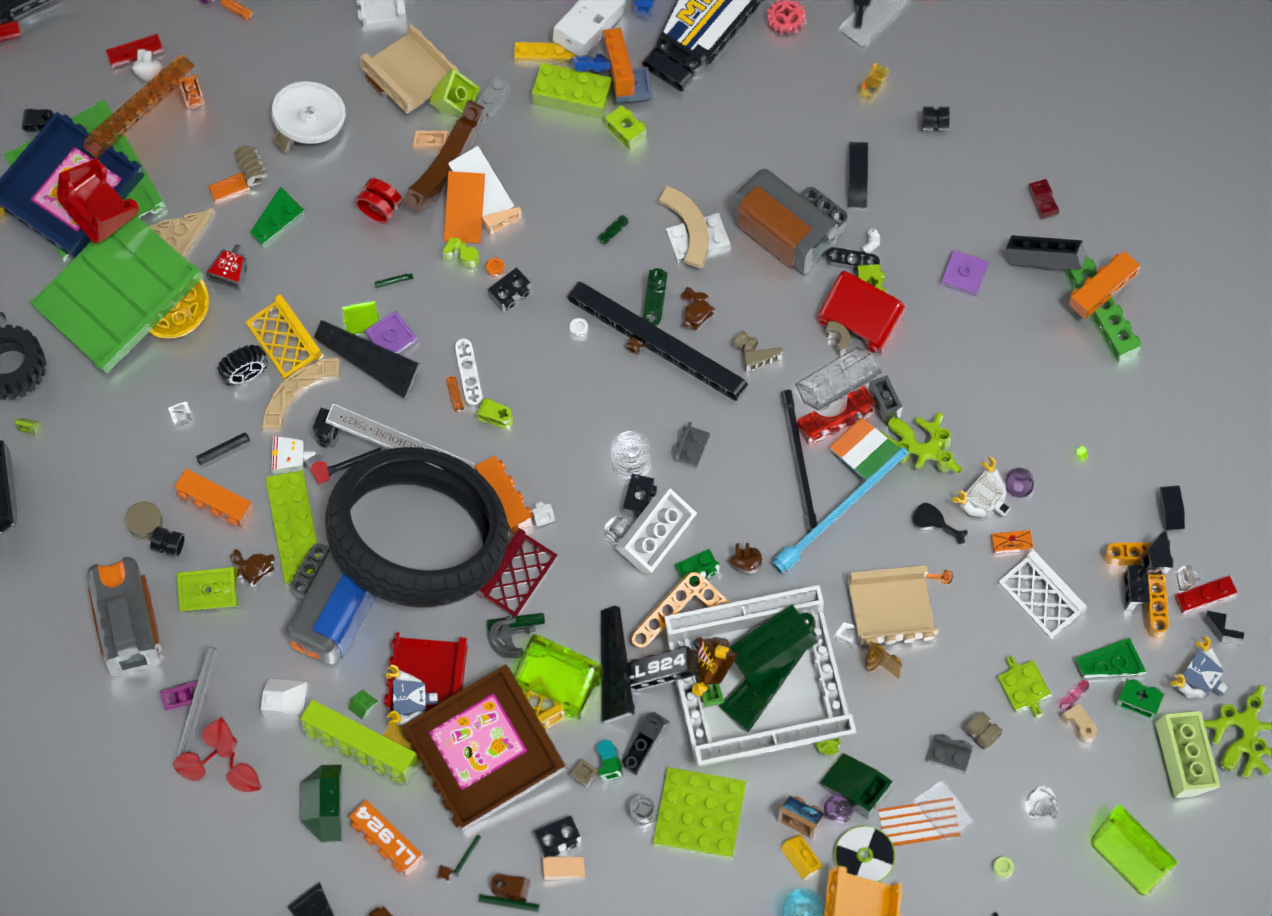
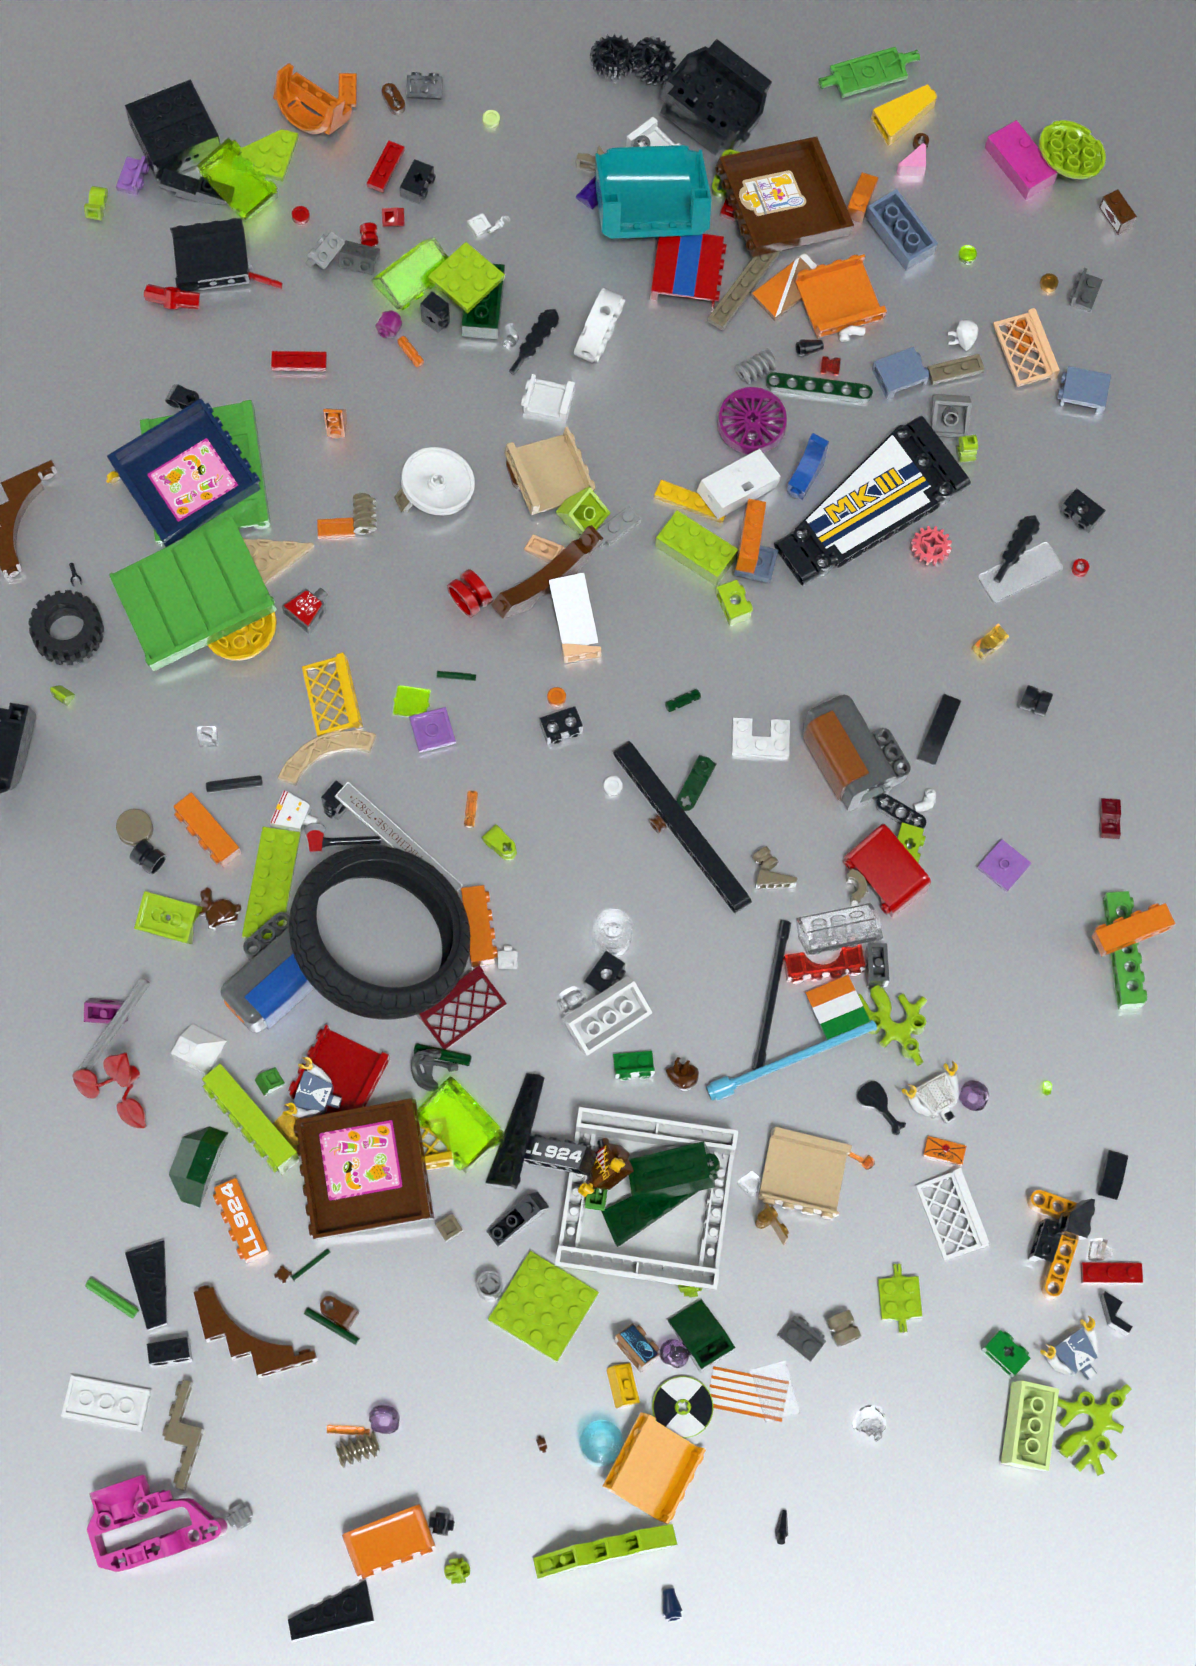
camera: 15 degrees right, 5 degrees up
red windscreen [57,158,139,244] -> none
clear orange brick [83,54,195,158] -> none
dark grey piece [87,557,162,676] -> none
white piece [132,49,163,81] -> none
black gear [217,344,269,386] -> none
green wing [250,186,305,247] -> none
black wing [314,320,421,398] -> none
lime leg [442,237,479,268] -> none
orange sticker [444,171,485,244] -> none
white beam [455,339,483,409] -> none
black brick [534,815,581,858] -> none
light nougat slope [543,857,585,881] -> none
blue wing [570,54,611,72] -> none
leg [597,740,623,782] -> none
light orange beam [630,572,730,648] -> none
tan tile [659,186,709,269] -> none
dark grey bracket [673,422,710,469] -> none
reddish brown animal [681,287,716,330] -> none
yellowish green tile [993,857,1014,878] -> none
black brick [1006,235,1086,270] -> none
clear pink piece [1060,680,1089,711] -> none
tan leg [1061,703,1097,743] -> none
green wing [1075,638,1146,678] -> none
clear neon green windscreen [1091,804,1179,896] -> none

